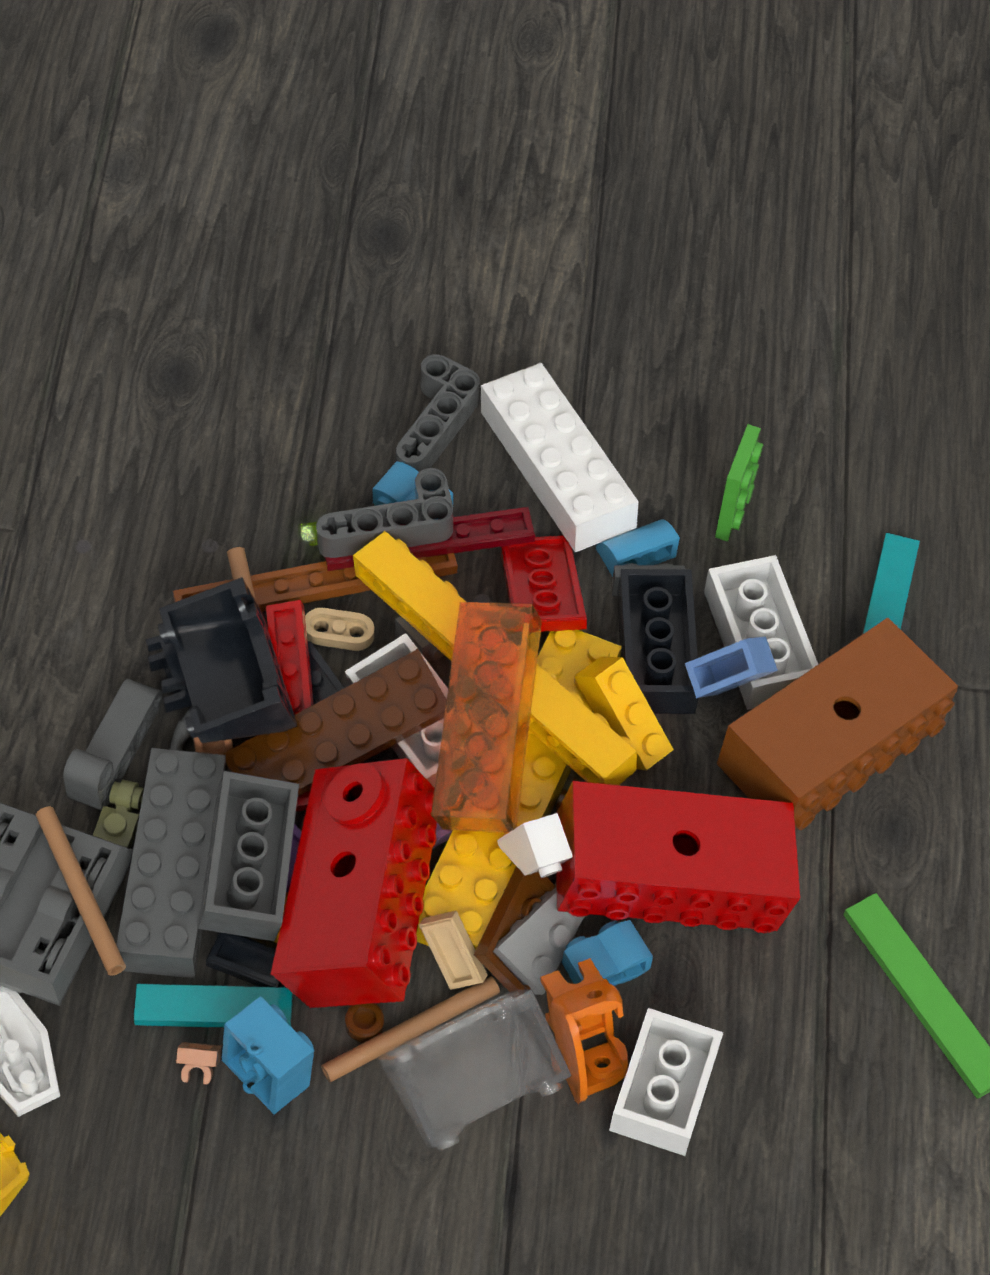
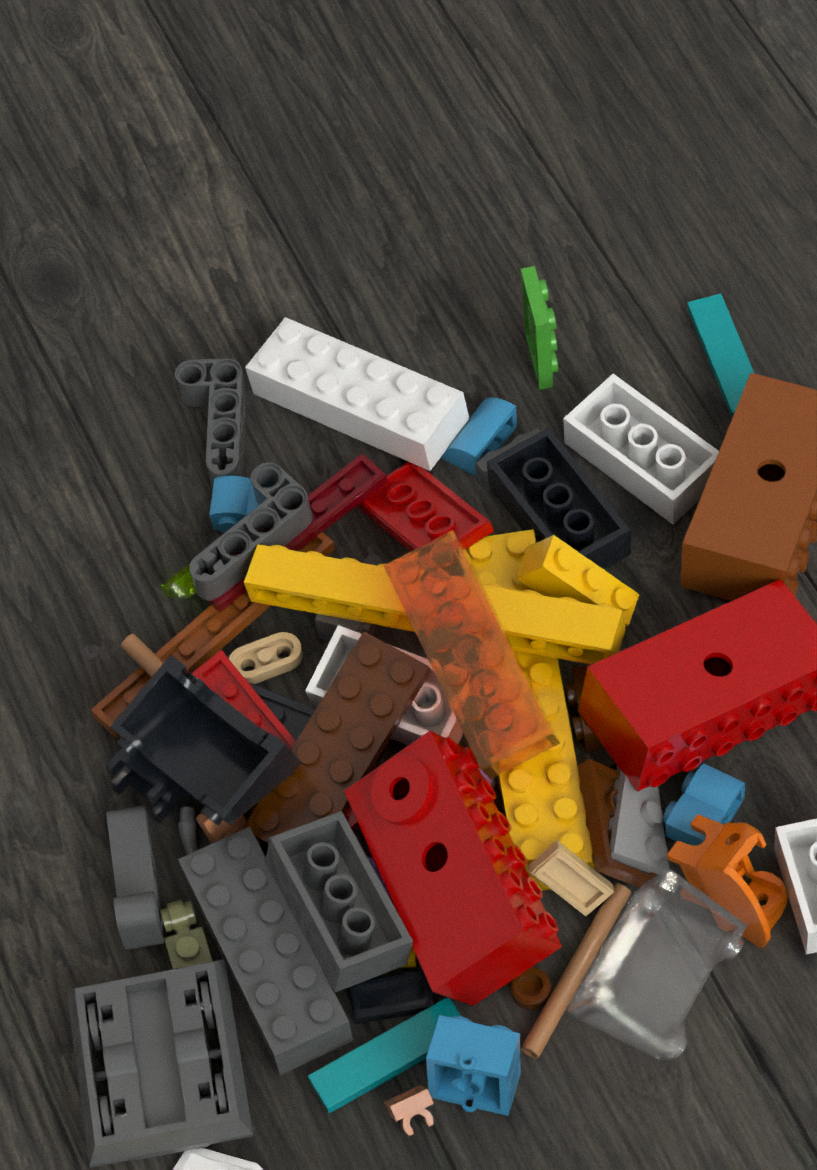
camera: 20 degrees left, 0 degrees up
medium nougat piece [36,806,126,976] -> none
white slope [497,813,573,878] -> none
medium blue piece [685,636,778,698] -> none

